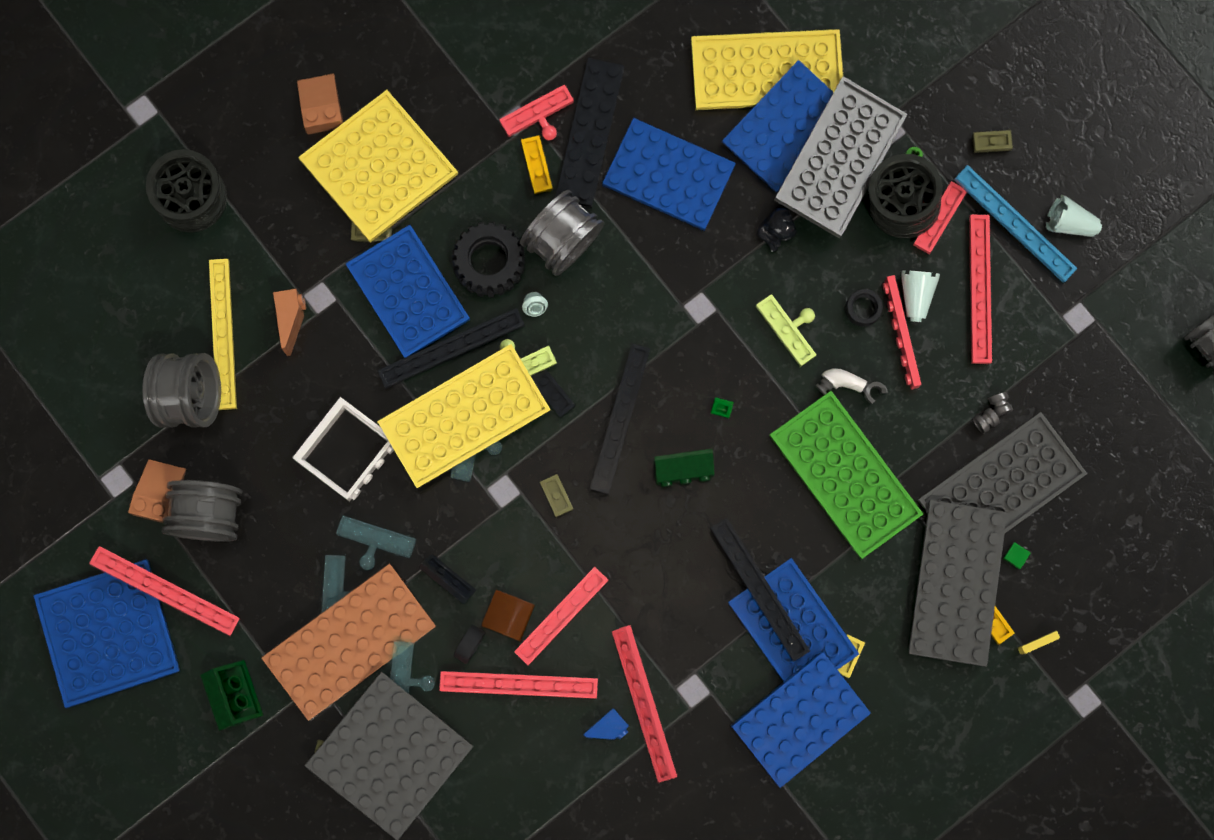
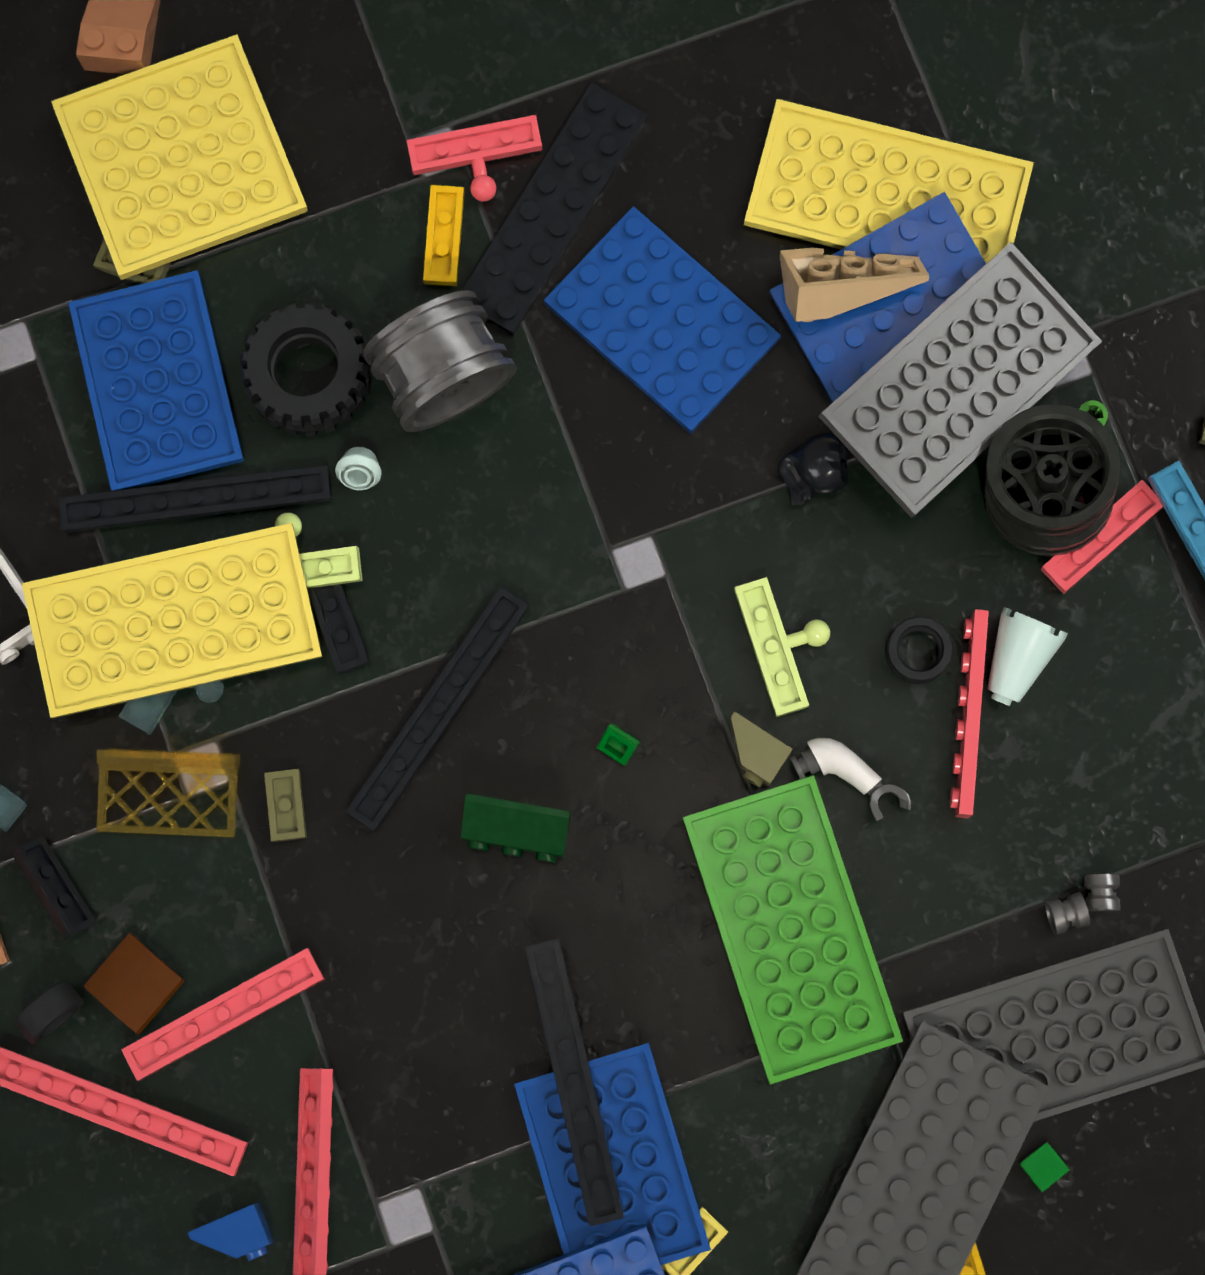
camera: 25 degrees right, 0 degrees up
coral plate [969,215,992,364] -> none
none -> clear yellow fence [97,748,240,837]
none -> olive slope [730,711,793,788]
none -> tan wedge [780,248,929,322]

